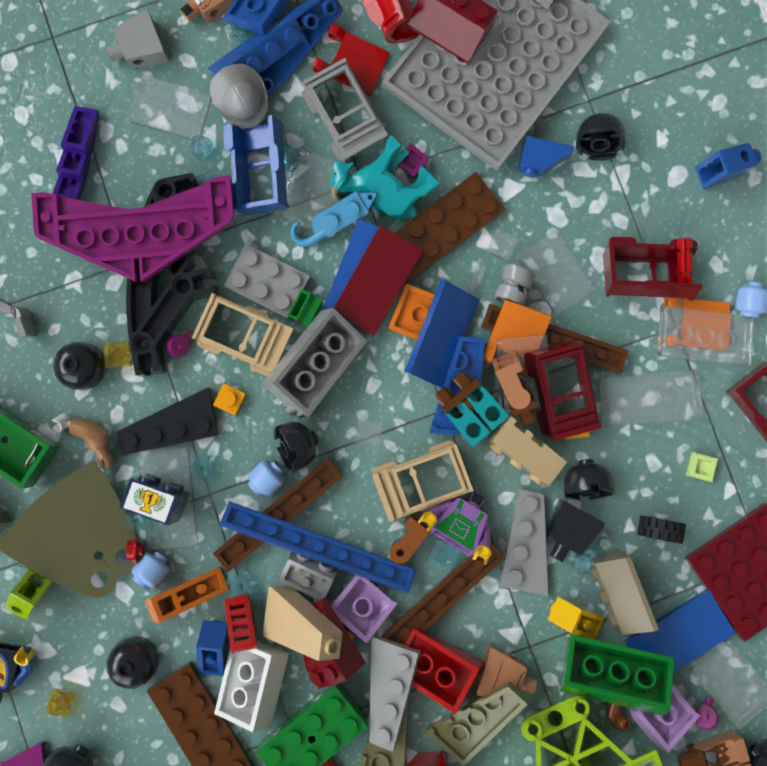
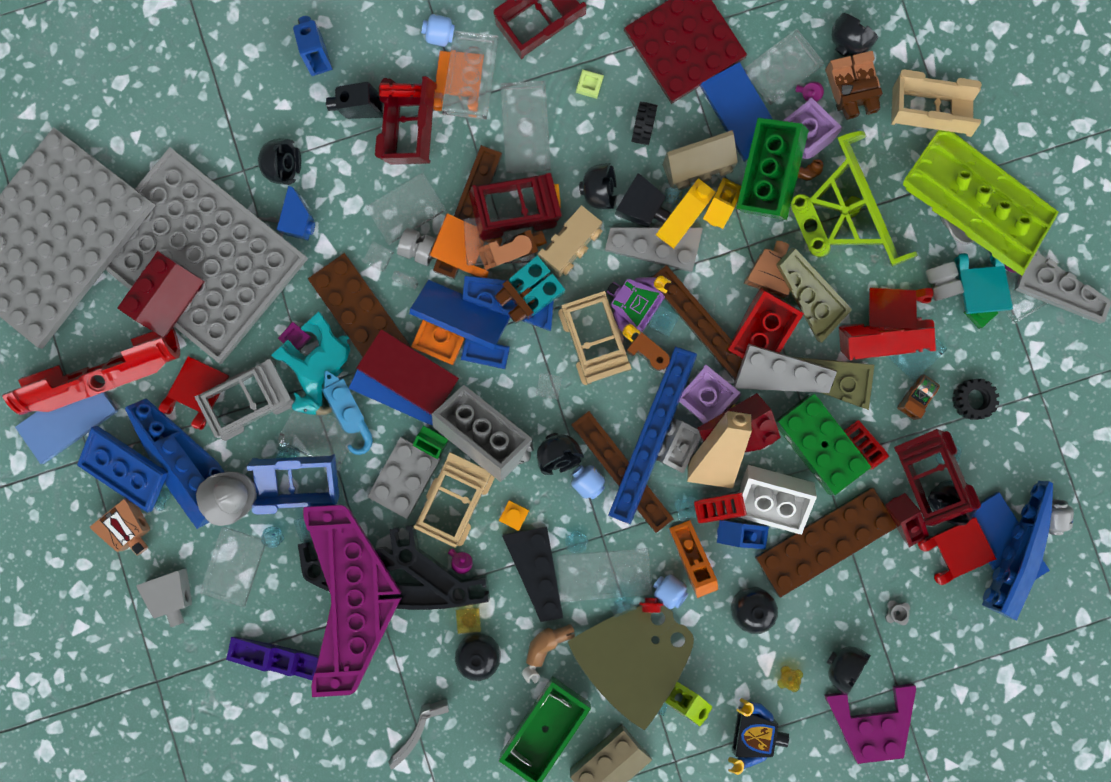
camera: 85 degrees left, 0 degrees up
brick [119,473,190,526] -> none
none -> black torso [326,82,383,119]
none -> blue tile [461,338,510,369]
none -> yellow slope [656,178,716,249]

